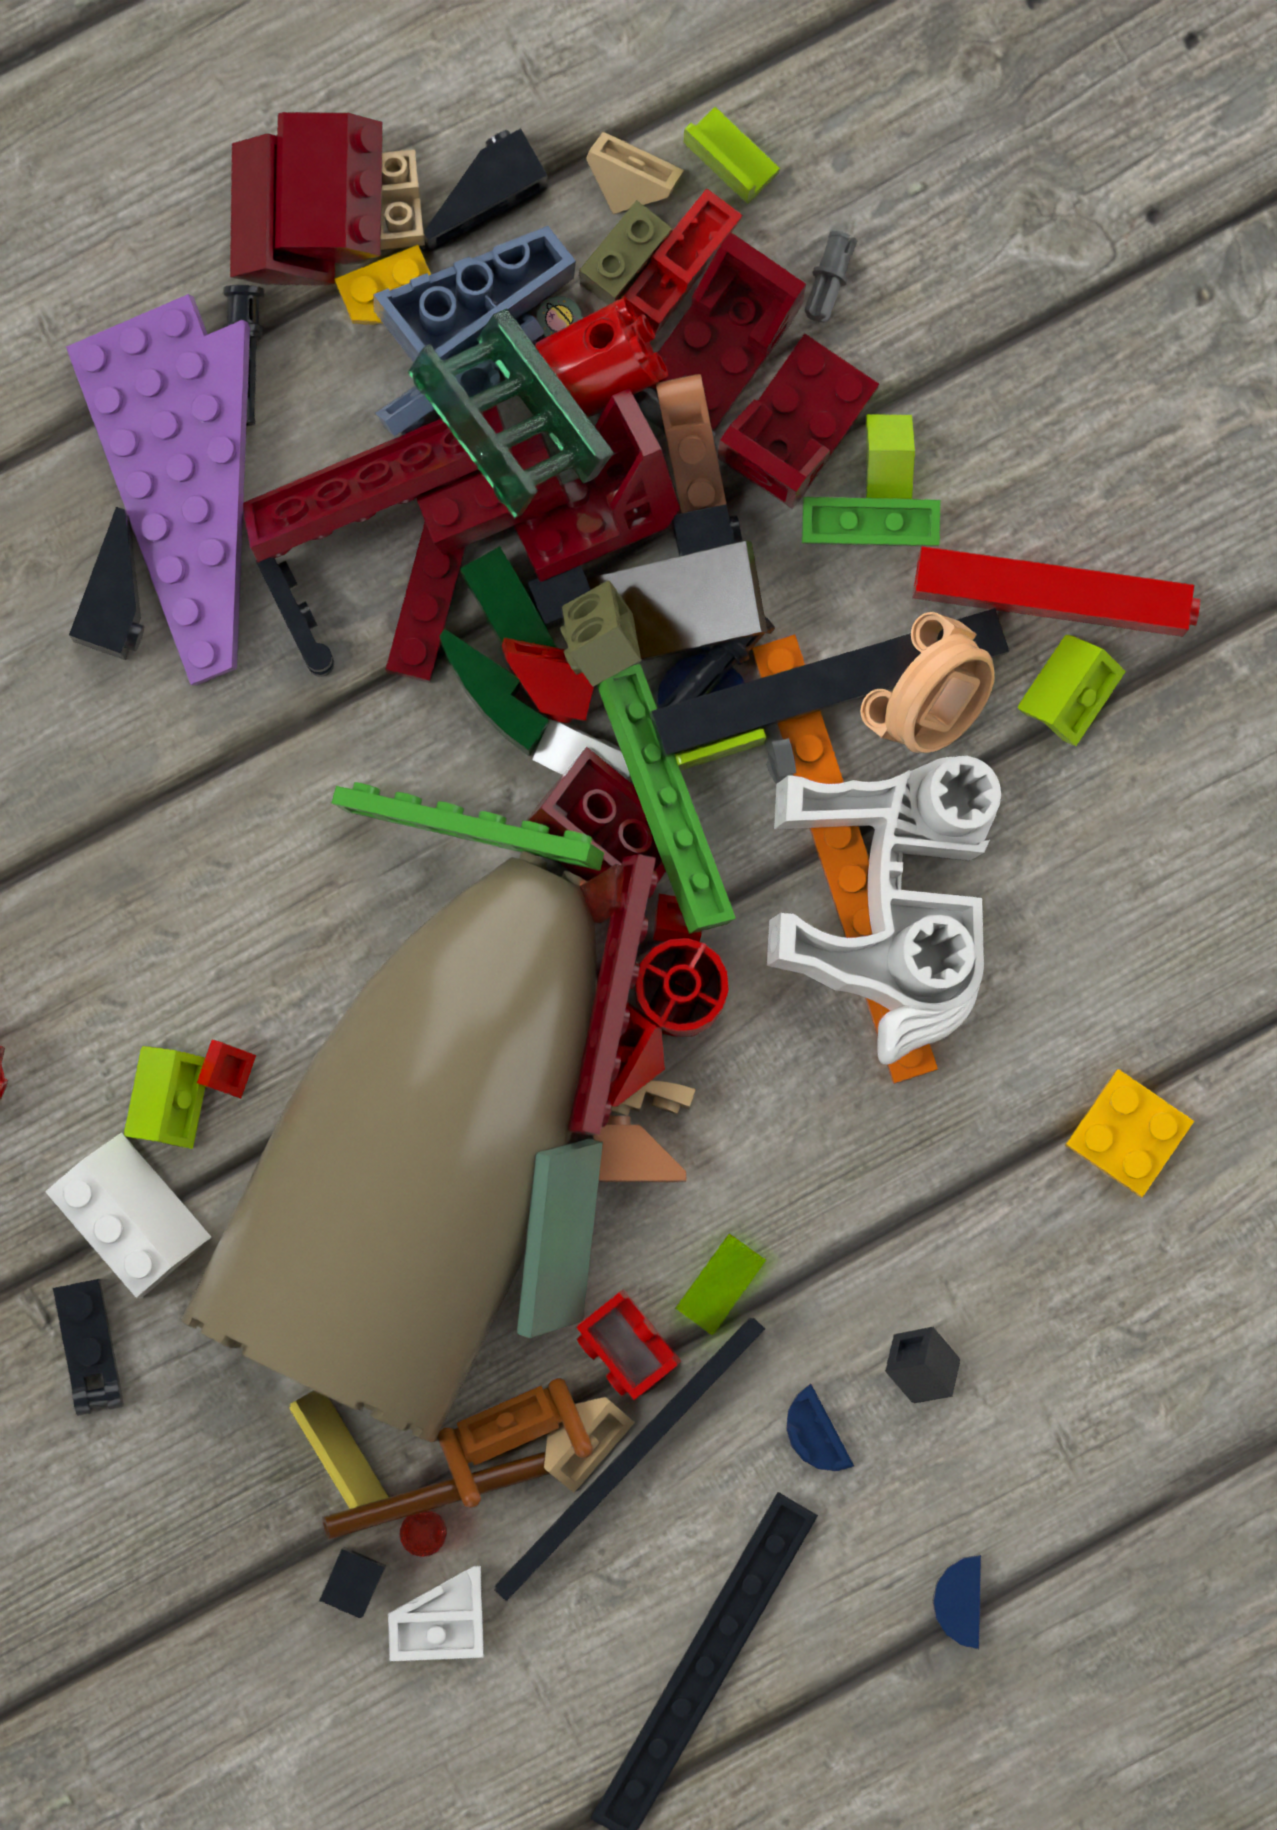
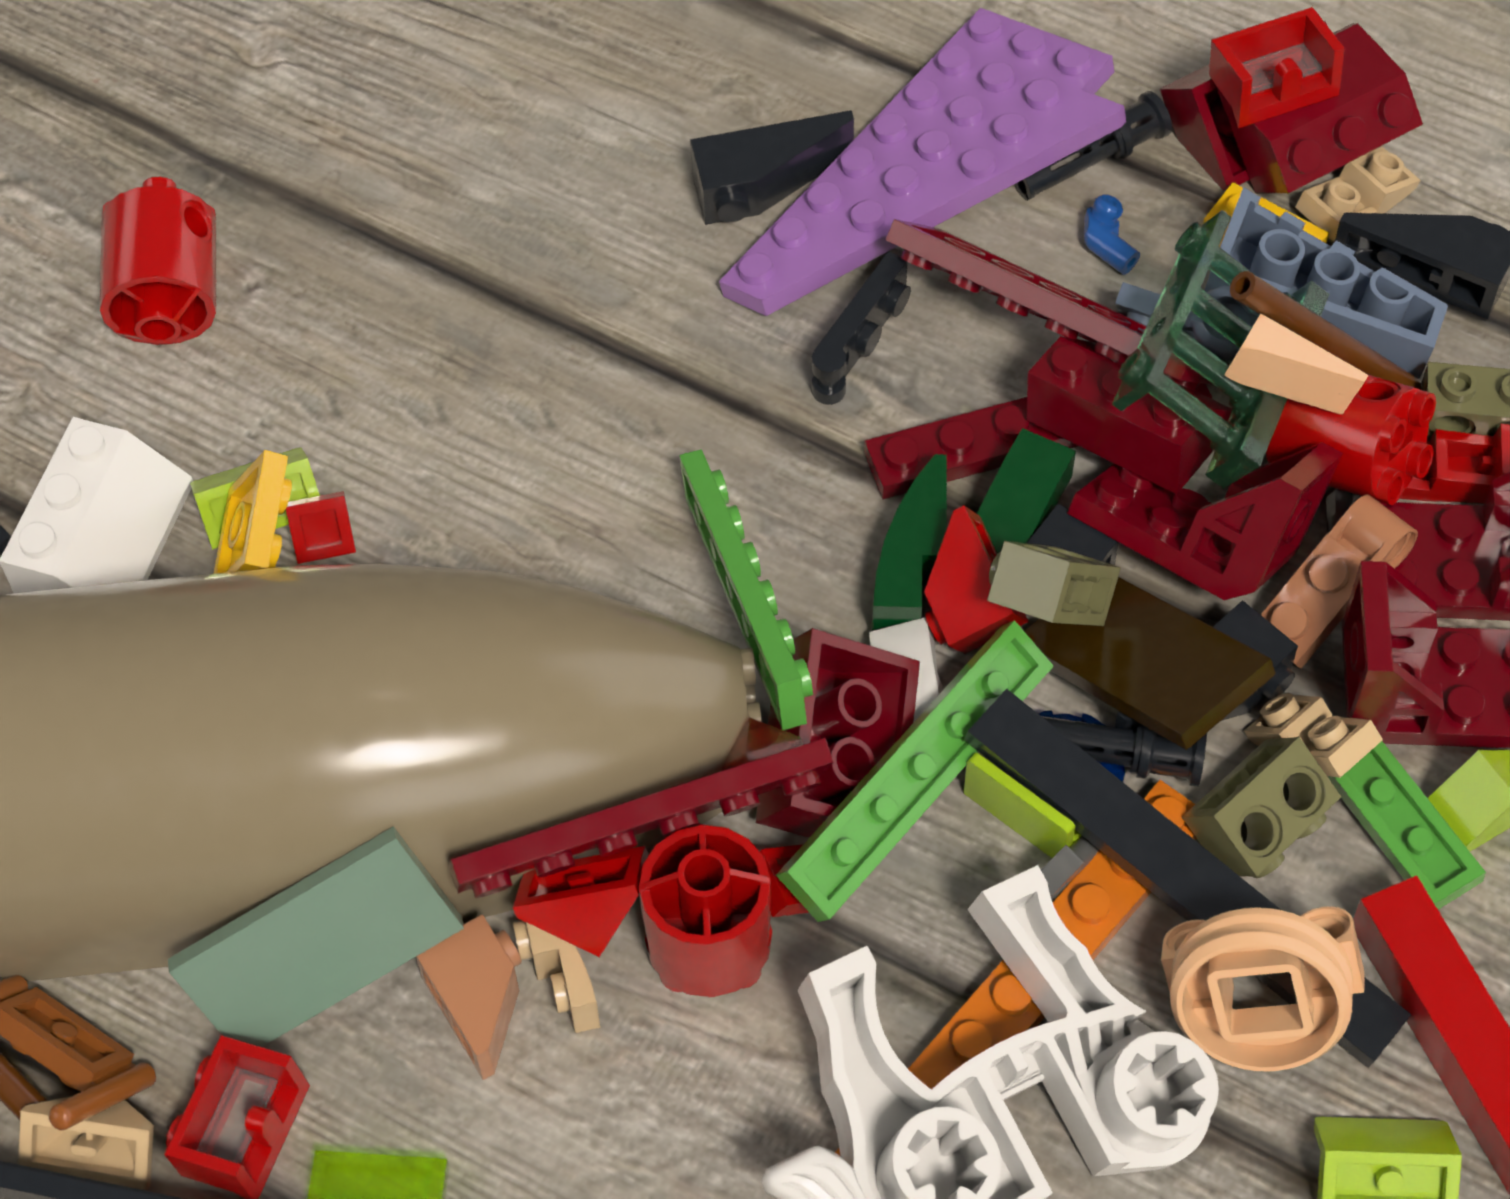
camera: 65 degrees right, 25 degrees down
none -> yellow plate [213,450,292,574]
none -> blue arm [1084,195,1140,275]
none -> olive brick [1182,737,1341,878]
none -> red window [1209,7,1345,129]
none -> light nougat slope [1224,314,1368,415]
none -> reddish brown piece [1230,271,1421,390]
none -> tan slope [1244,693,1383,778]

